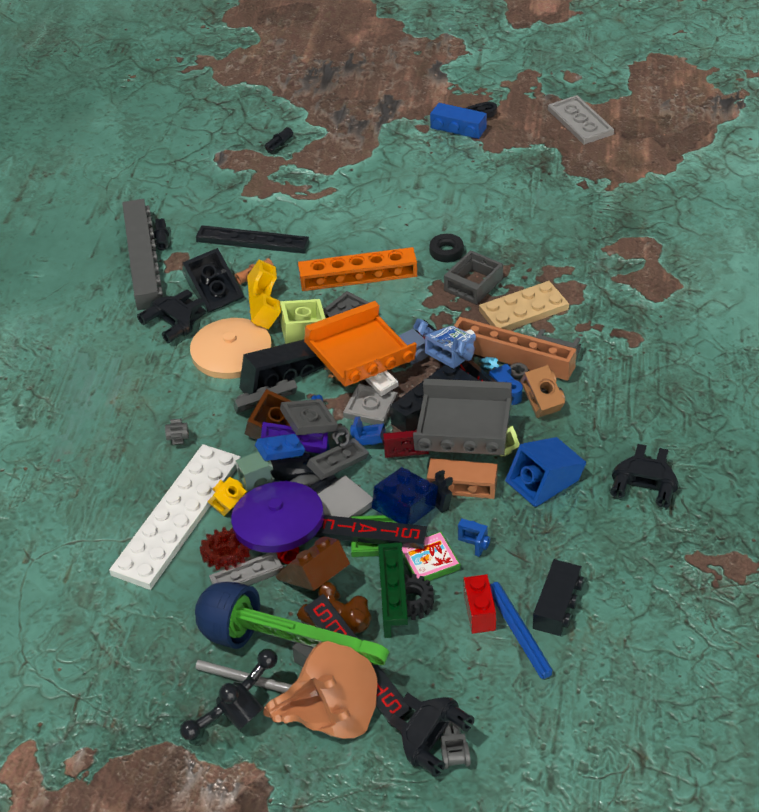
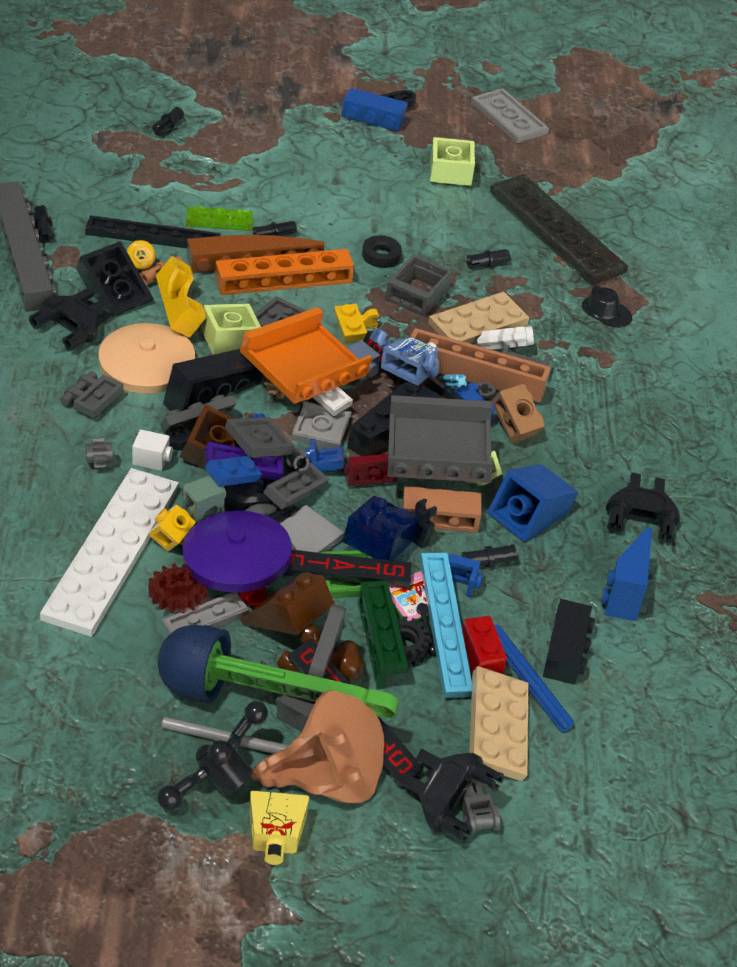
camera: 15 degrees left, 0 degrees up
none -> dark grey plate [60,371,124,418]
none -> yellow head [127,240,156,270]
none -> white brick [132,429,173,471]
none -> black tile [166,427,191,451]
none -> clear neon green plate [186,206,253,231]
none -> dark orange slope [187,235,324,273]
none -> light yellow torso [249,791,309,865]
none -> black axle [253,221,297,236]
none -> dark grey beam [308,604,346,678]
none -> yellow plate [334,304,379,343]
none -> black hinge [416,603,436,656]
none -> medium azure plate [419,553,472,698]
none -> yellowish green brick [430,137,475,186]
none -> black pin [462,544,517,567]
none -> black axle [466,249,510,269]
none -> tan plate [469,666,528,781]
none -> white rock [477,326,534,350]
none -> clear smoke plate [490,174,628,285]
none -> black piece [582,286,632,328]
none -> blue slope [601,527,652,621]

